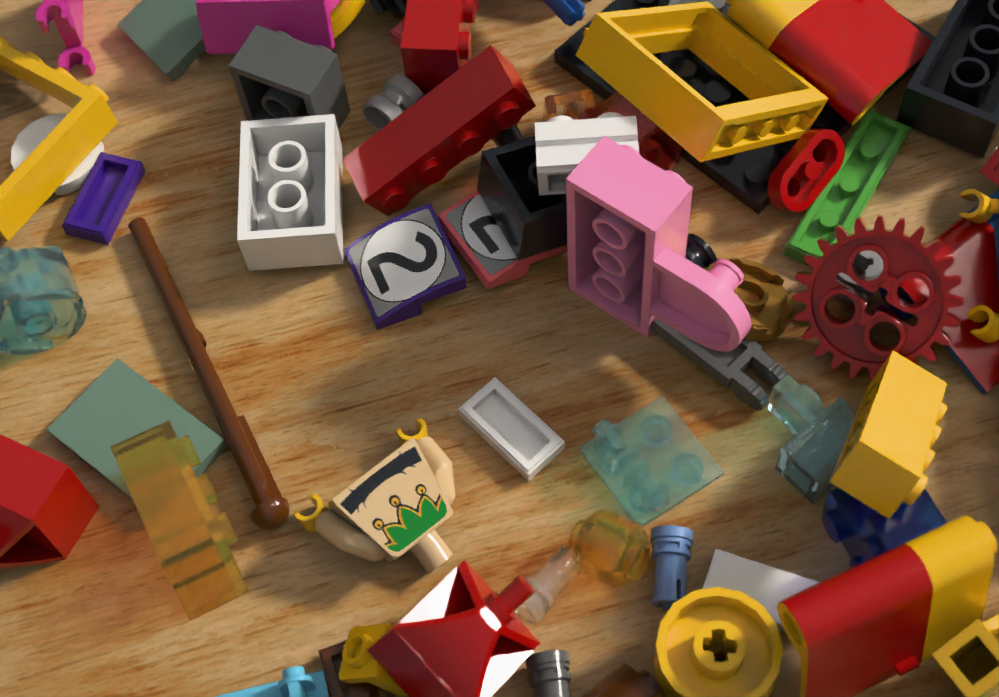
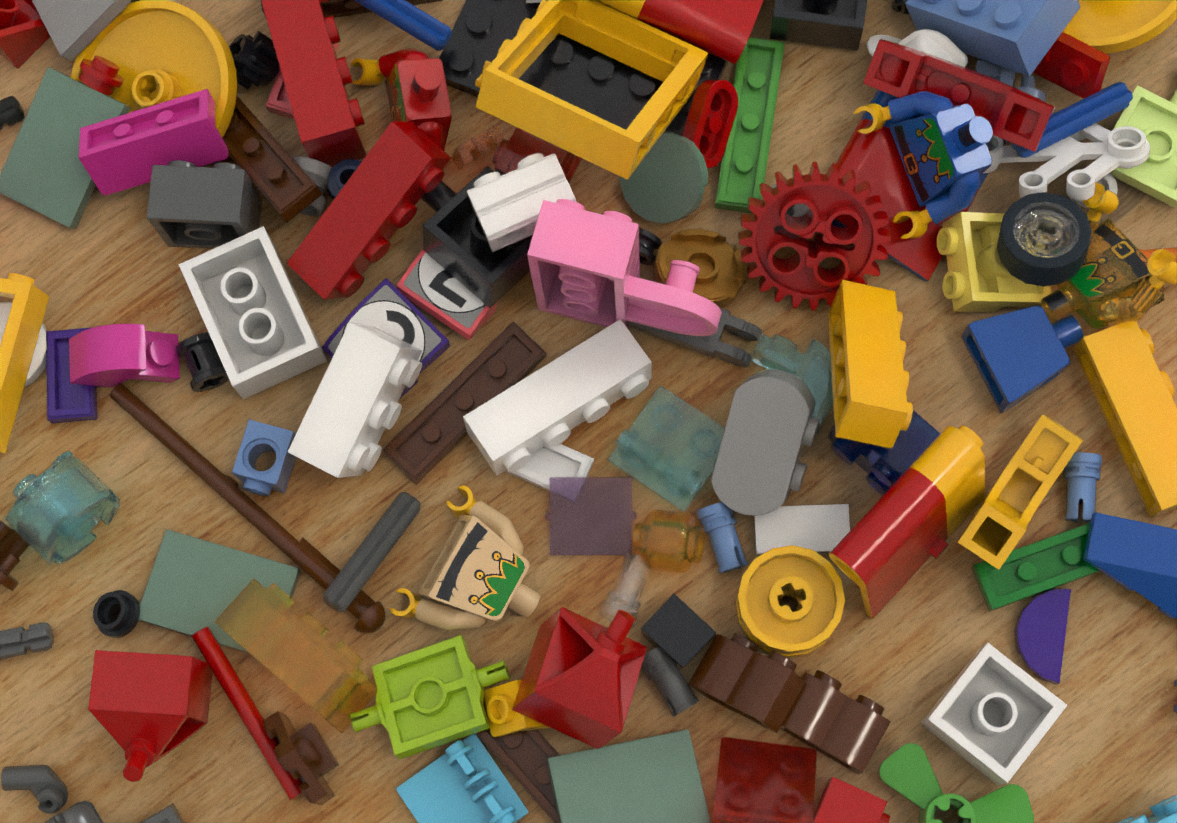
camera: 20 degrees left, 15 degrees up
none -> dark pink brick [69,324,180,388]
none -> black plate [93,590,140,638]
none -> black bush [176,332,229,392]
none -> red bar [191,626,303,800]
none -> reddish brown tile [222,96,322,222]
none -> medium blue brick [232,419,296,496]
none -> reddish brown plate [263,711,339,805]
none -> white brick [288,322,422,478]
none -> dark grey axle [323,492,421,613]
none -> lime plate [350,635,510,759]
none -> red torso [351,48,452,151]
none -> reddish brown tile [382,322,546,485]
none -> white brick [463,319,652,476]
none -> piece [545,477,637,555]
none -> sand green tile [620,131,708,224]
none -> black panel [641,593,716,667]
none -> light grey brick [711,369,820,516]

